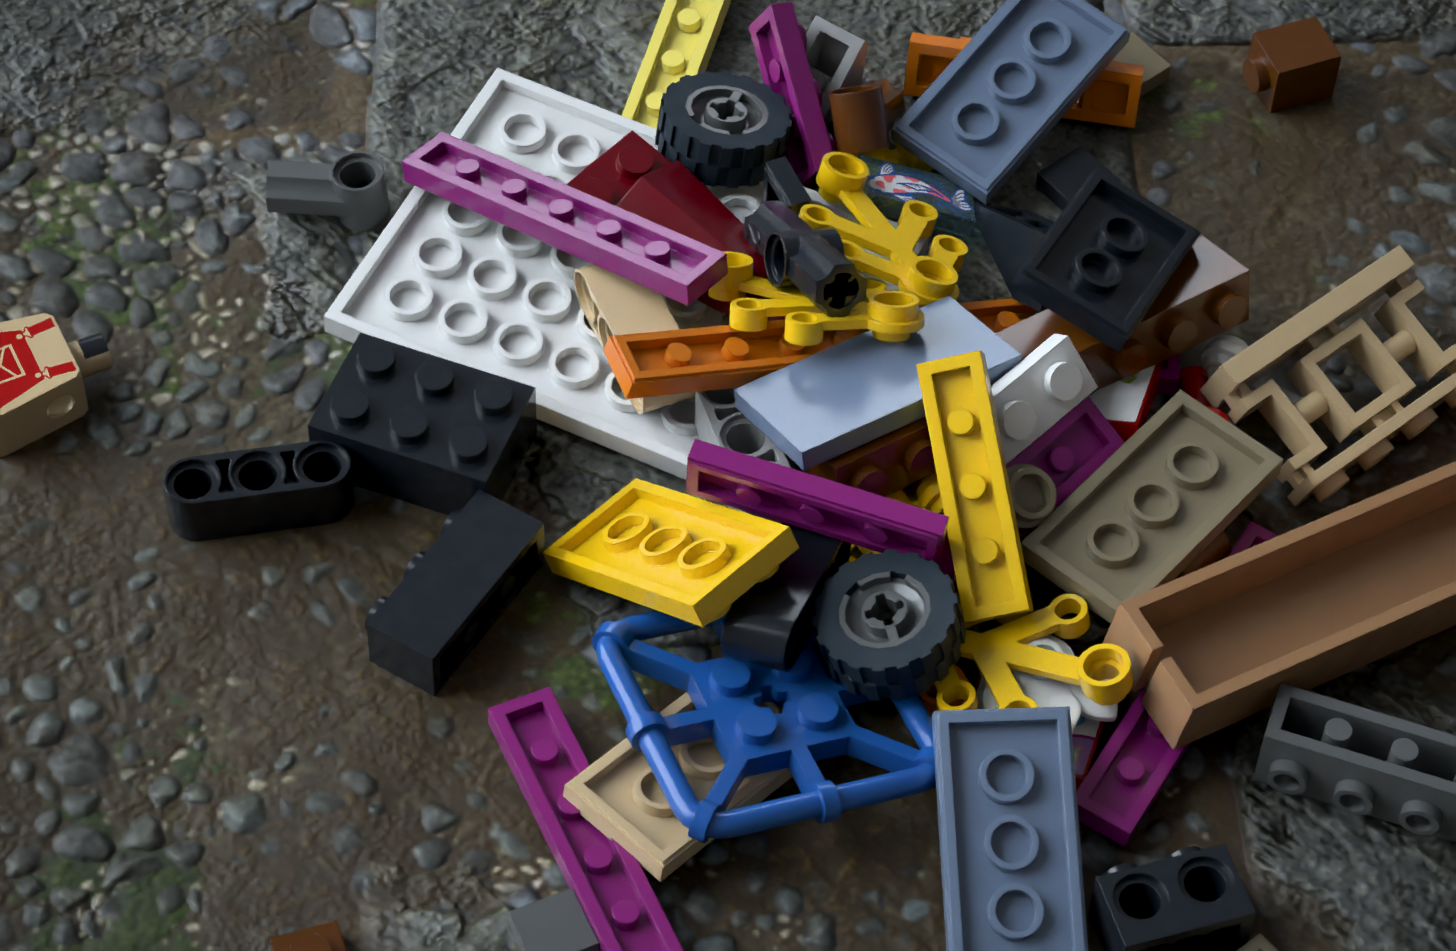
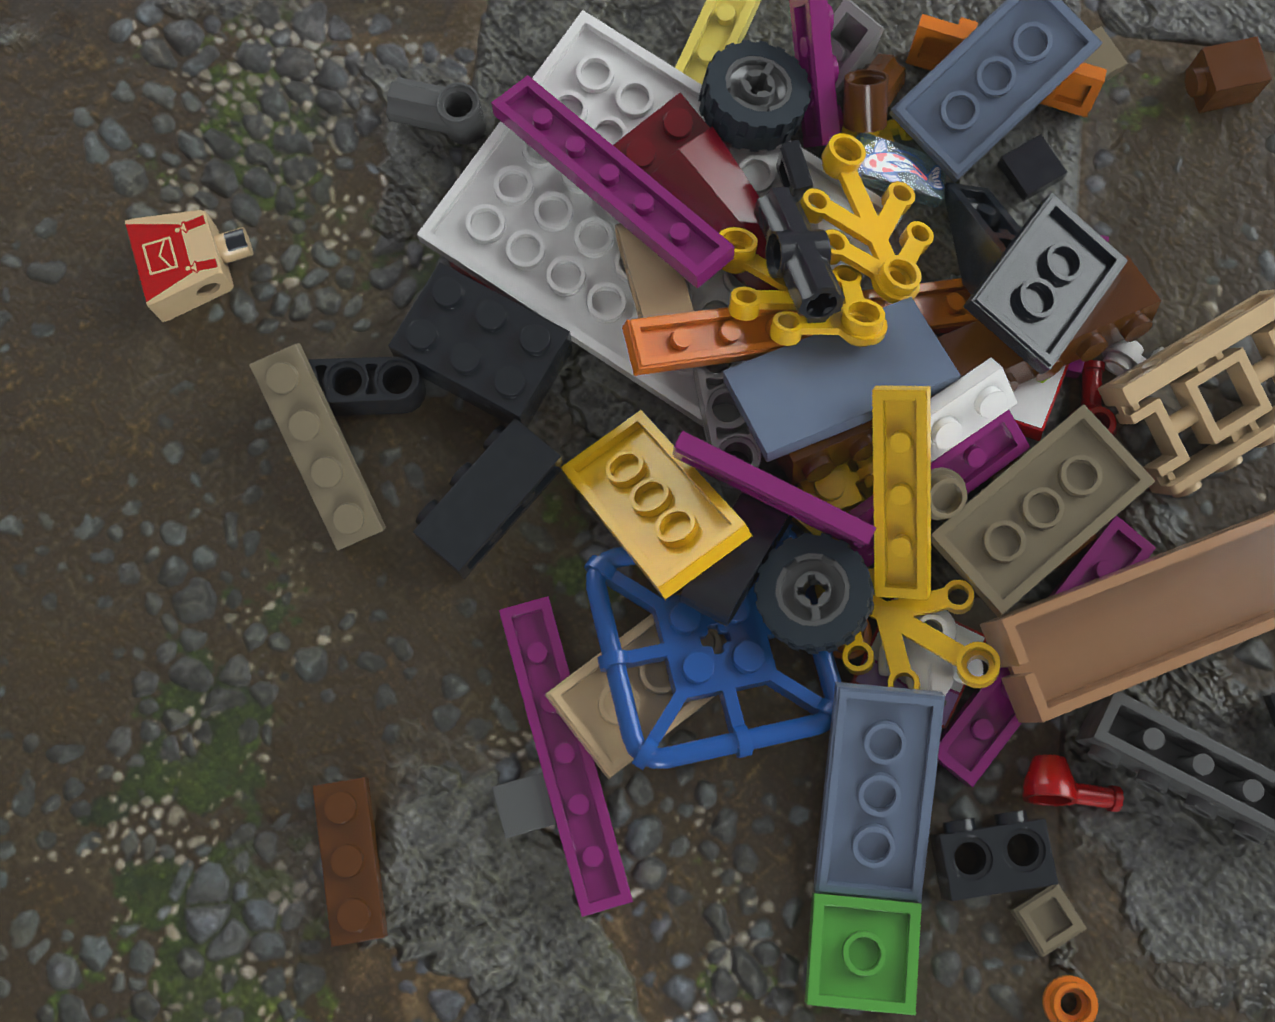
camera: 10 degrees right, 25 degrees up
none -> dark tan plate [249,343,386,551]
none -> red bar [1023,755,1124,812]

